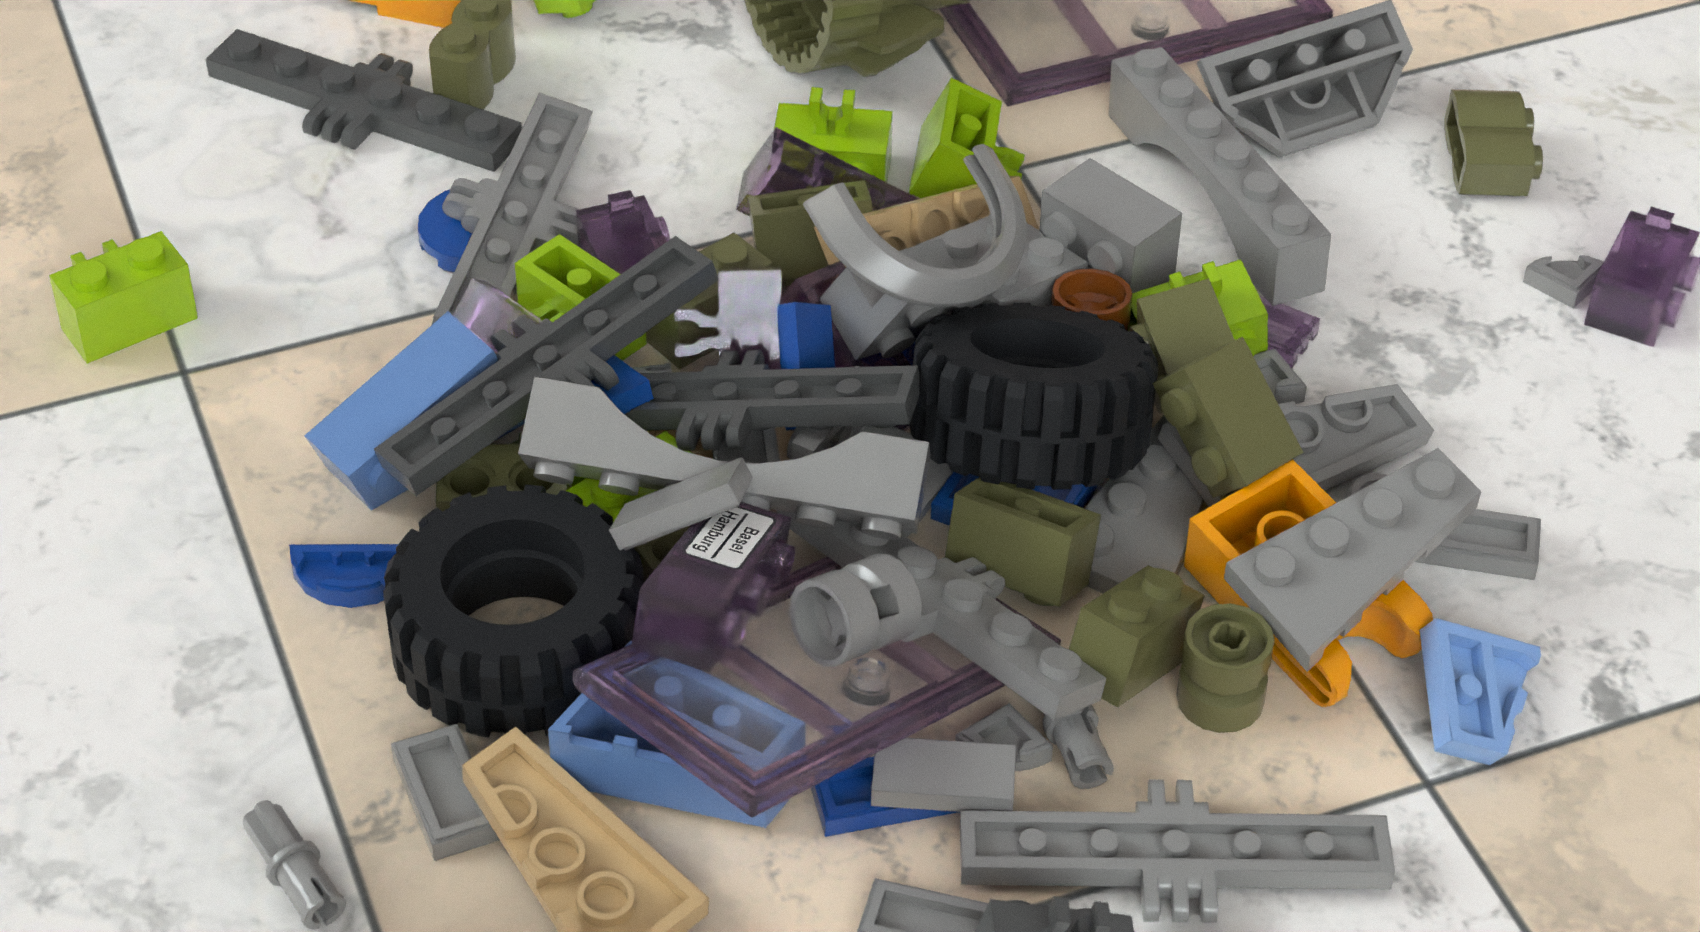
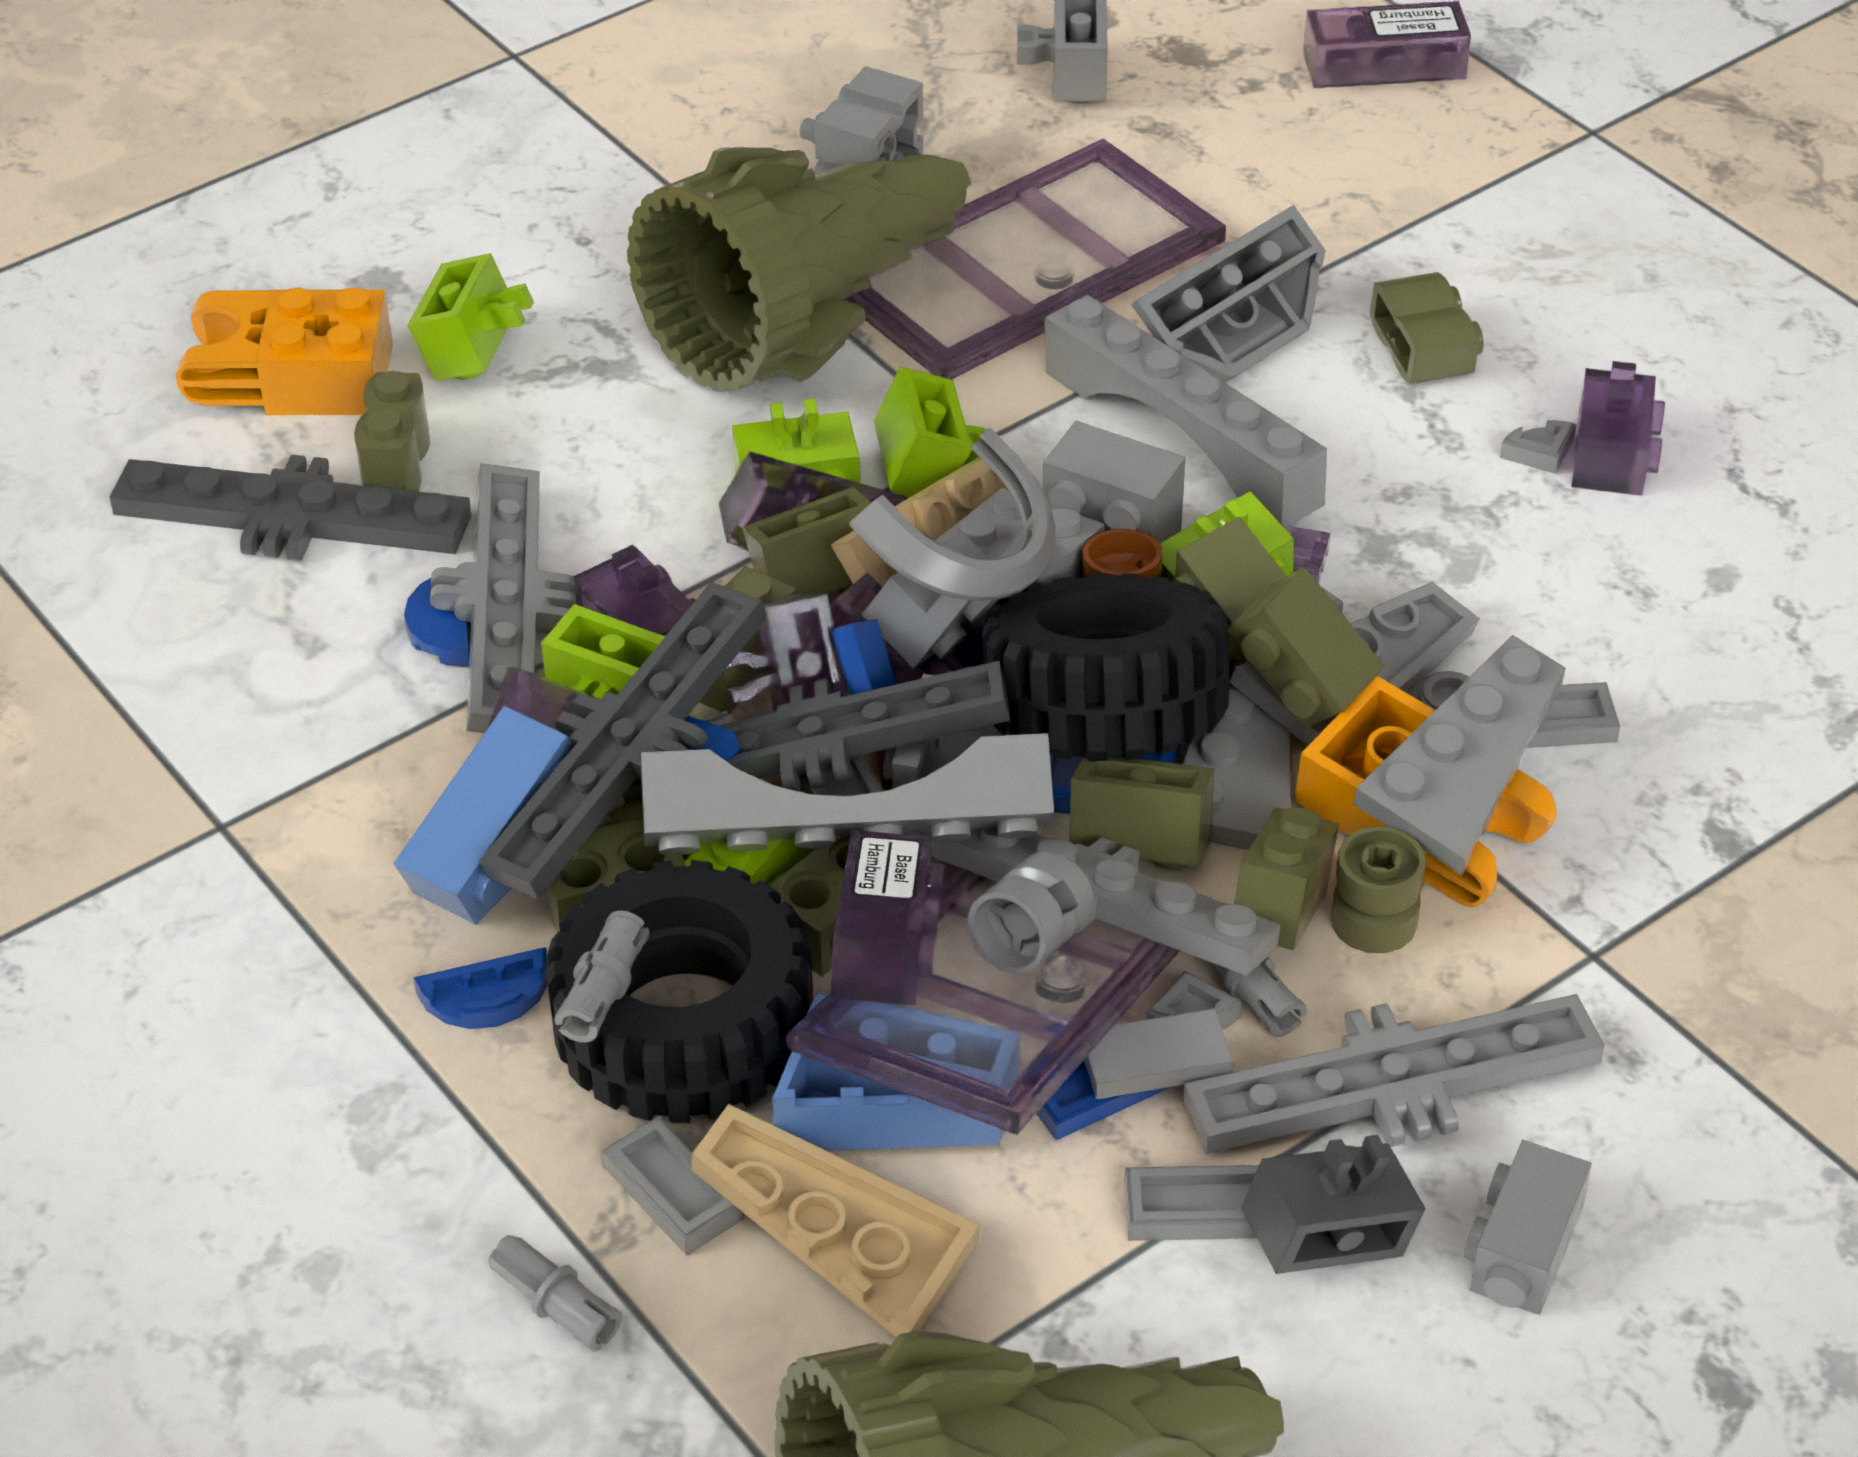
camera: 15 degrees left, 0 degrees up
lime brick [49,231,198,363] -> none
light grey tile [609,457,753,551] -> none
light blue wing [1419,618,1541,765] -> none
none -> light grey pin [554,911,649,1043]

